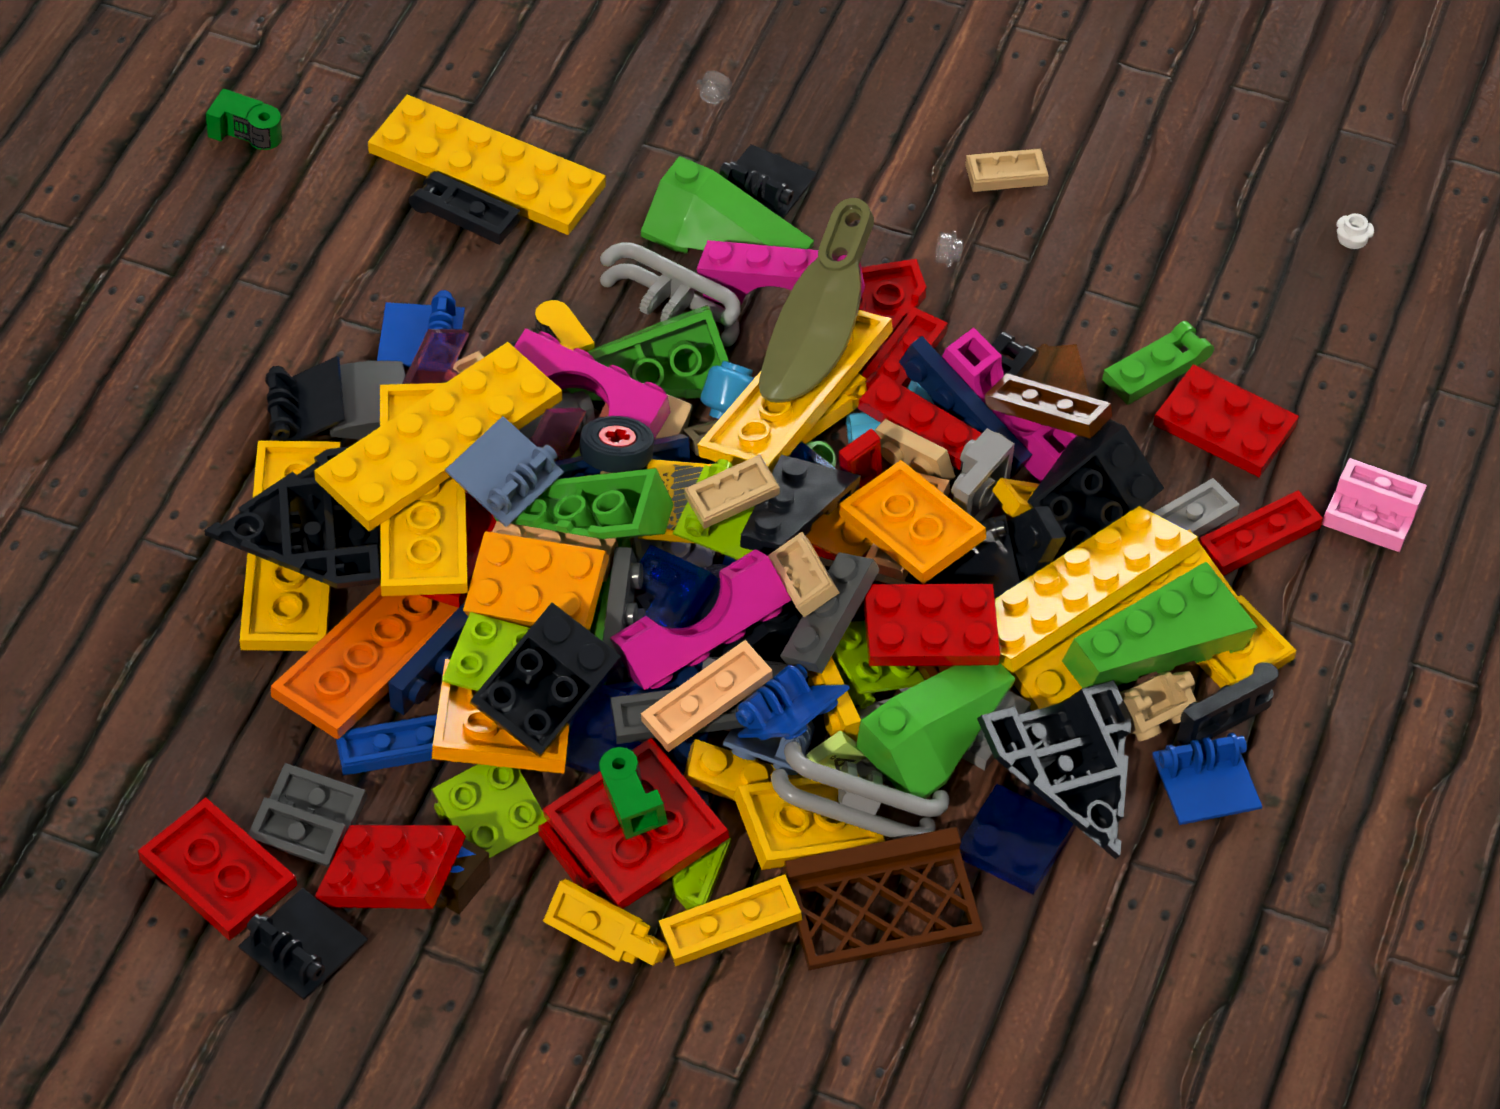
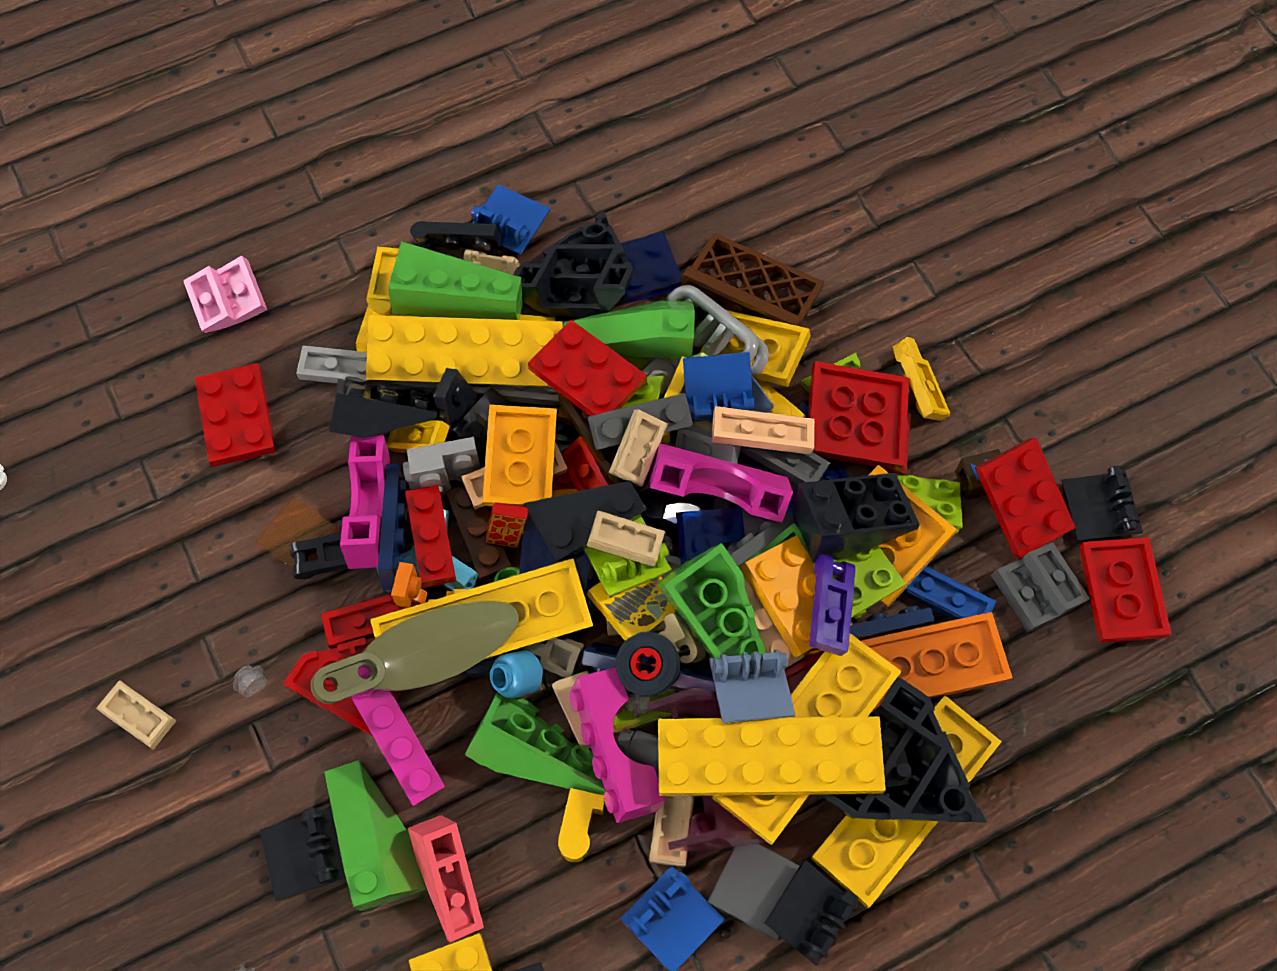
camera: 135 degrees left, 15 degrees up
green leg [599,747,668,839] -> none
light grey piece [600,242,741,347] -> none
yellow plate [659,874,802,967] -> none
tan plate [875,419,955,482] -> none
reddish brown plate [985,373,1112,439] -> none
bright green plate [1102,321,1214,405] -> none
red plate [1198,490,1323,576] -> none
none -> orange plate [391,562,428,608]
none -> coral slope [408,815,484,942]
none -> dark purple plate [809,554,856,656]

